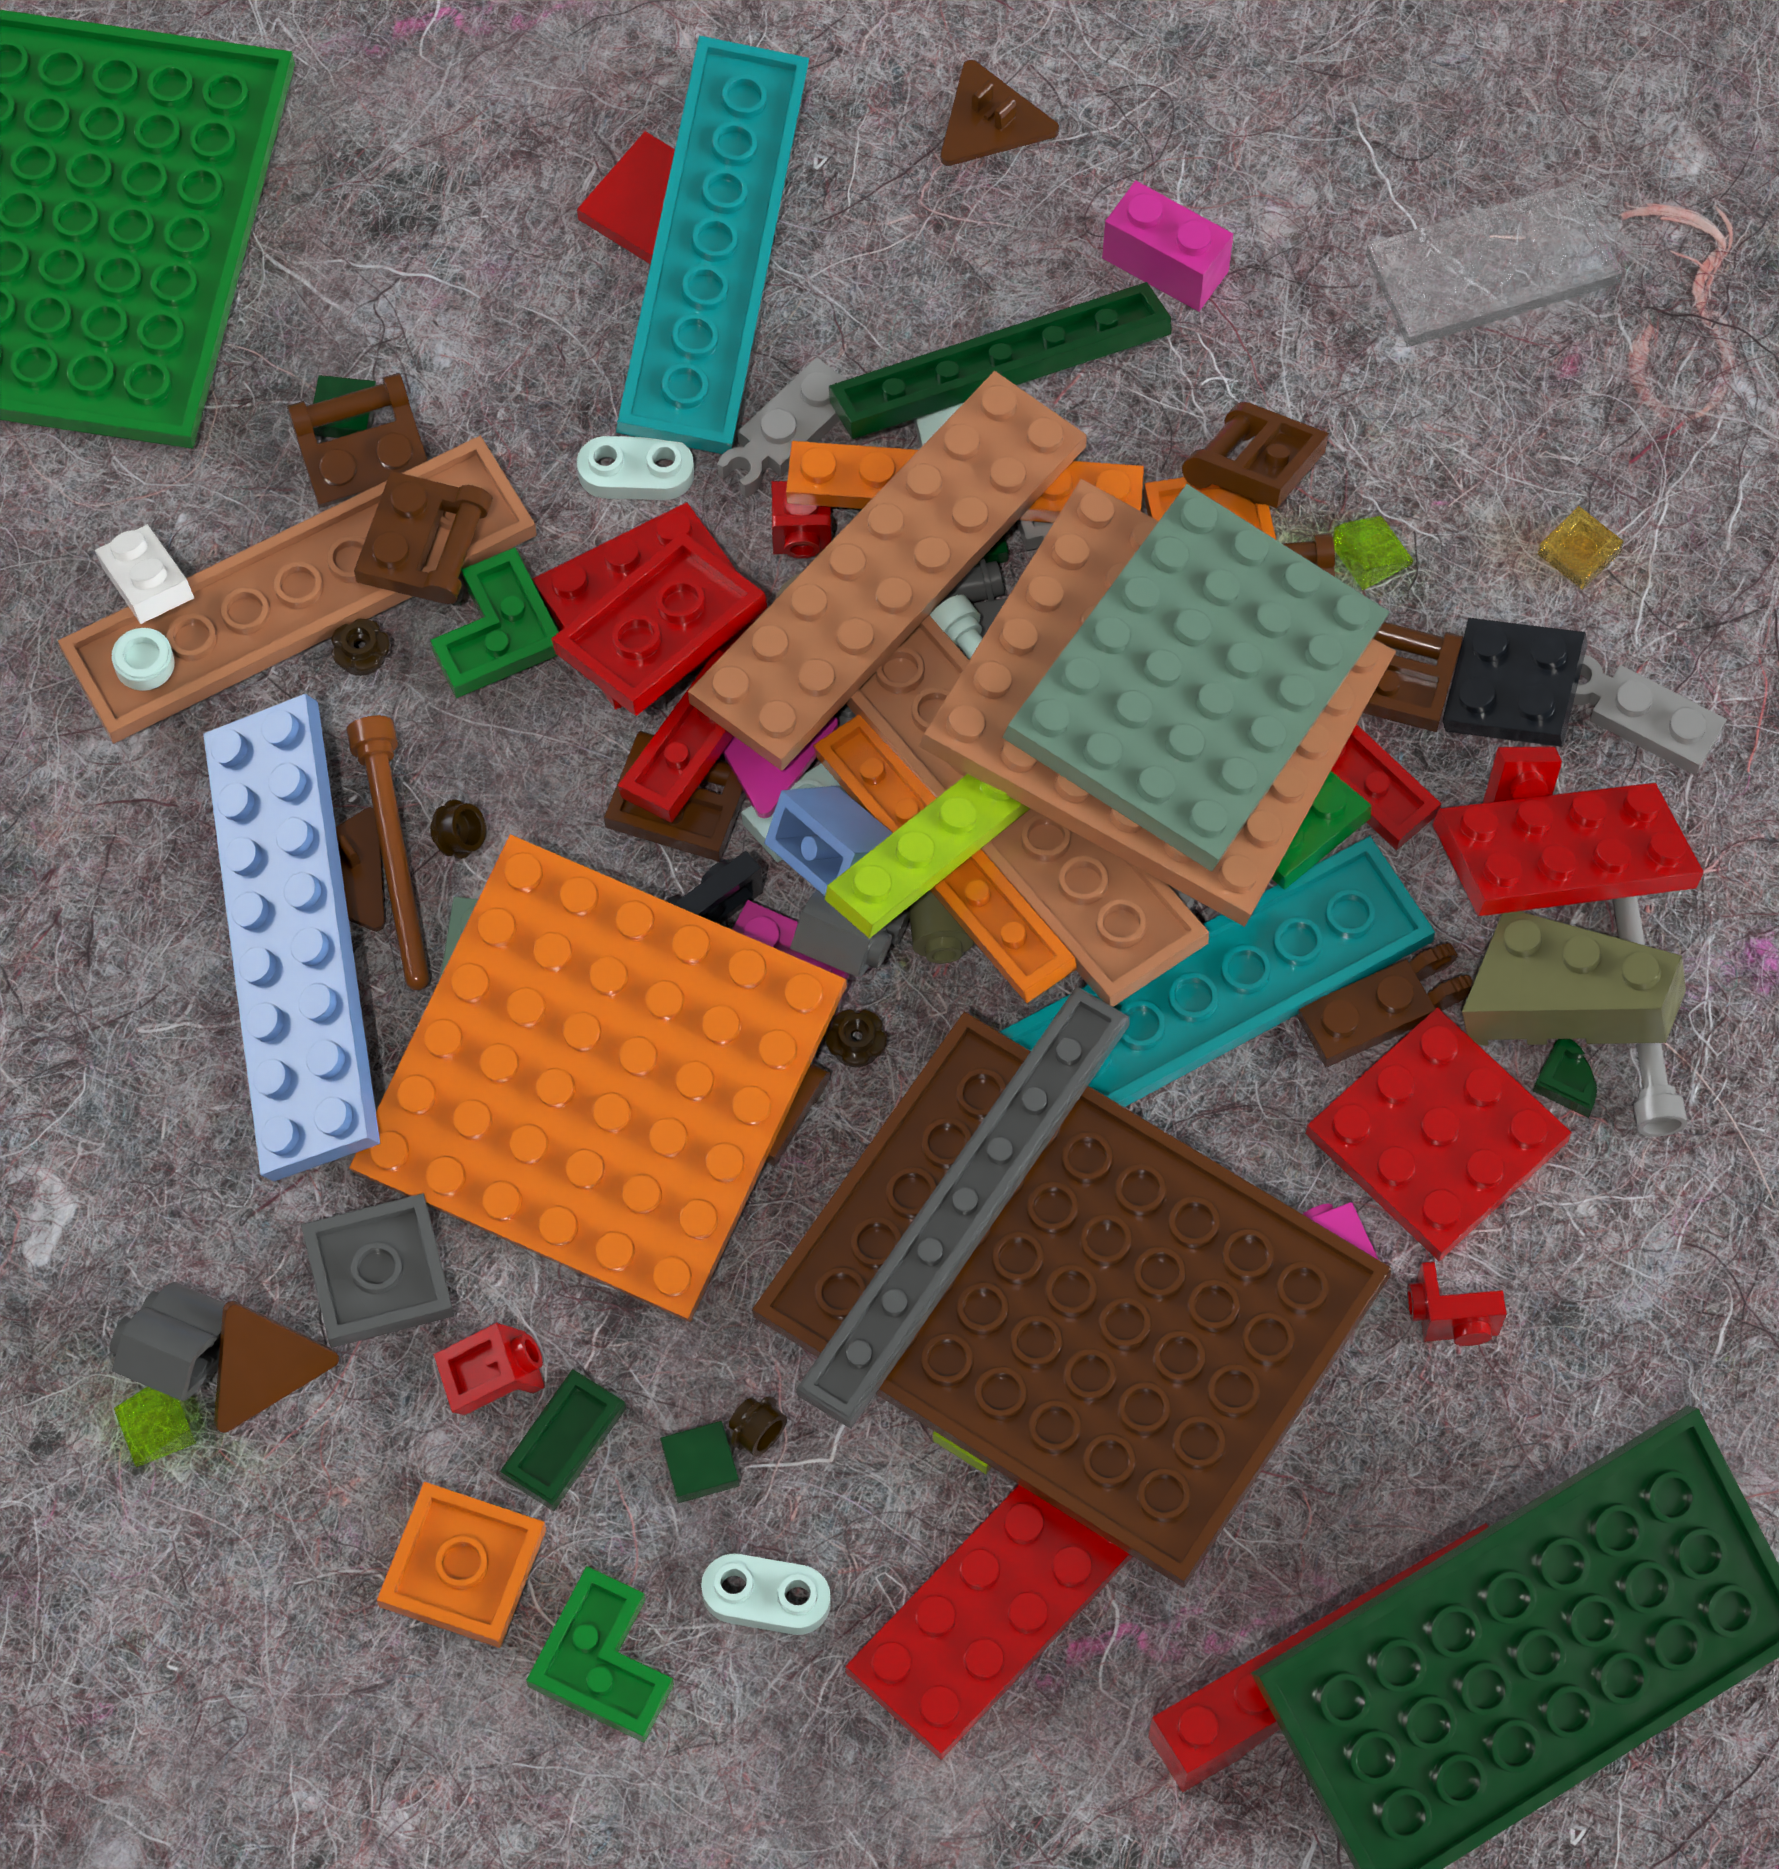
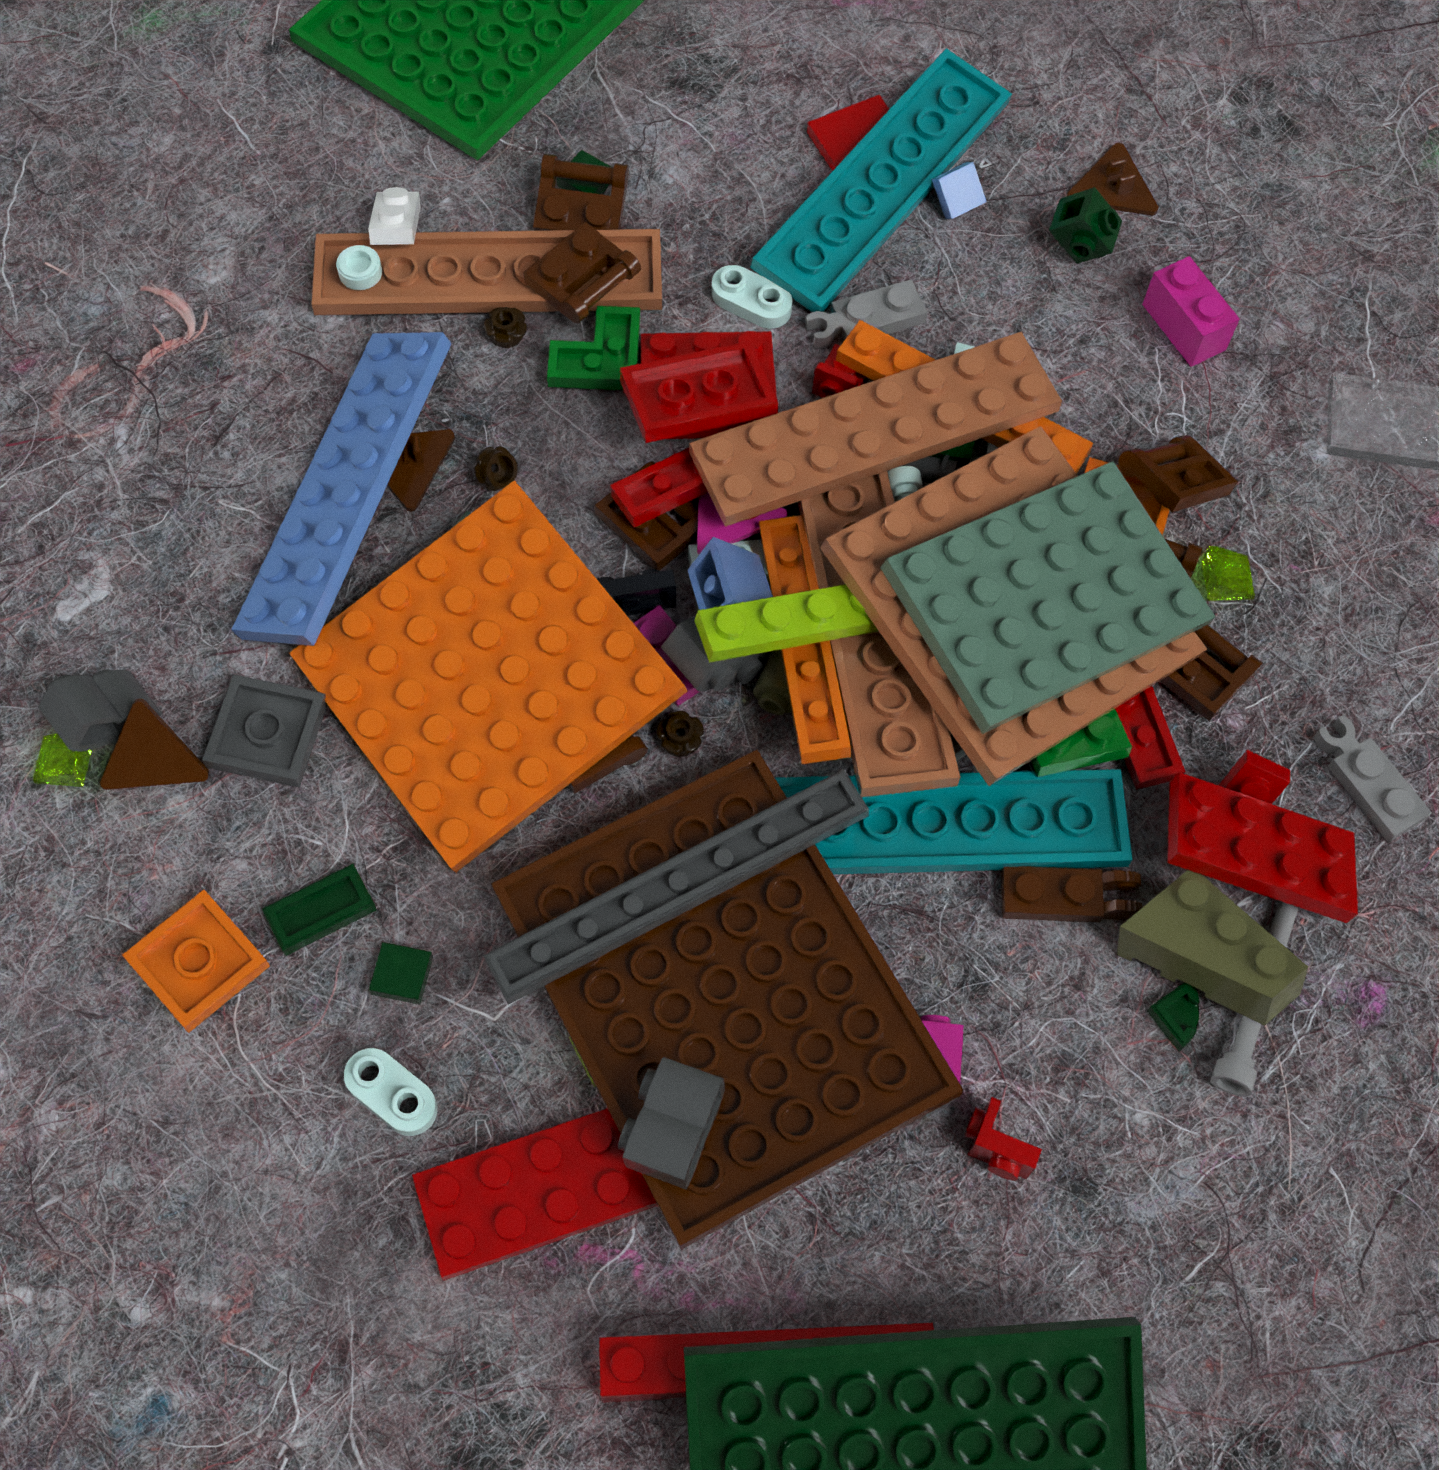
camera: 25 degrees right, 0 degrees up
dark orange piece [346,715,430,991] -> none
red bracket [433,1322,545,1415] -> none
green plate [526,1566,674,1743] -> none
dark brown plate [729,1396,787,1457] -> none
dark green plate [829,282,1171,439] -> none
red plate [1305,1007,1572,1261] -> none
black plate [1443,618,1588,747] -> none
clear yellow plate [1538,506,1624,590] -> none
none -> dark grey brick [618,1057,725,1190]
none -> tile [932,162,987,219]
none -> dark green brick [1049,187,1122,264]

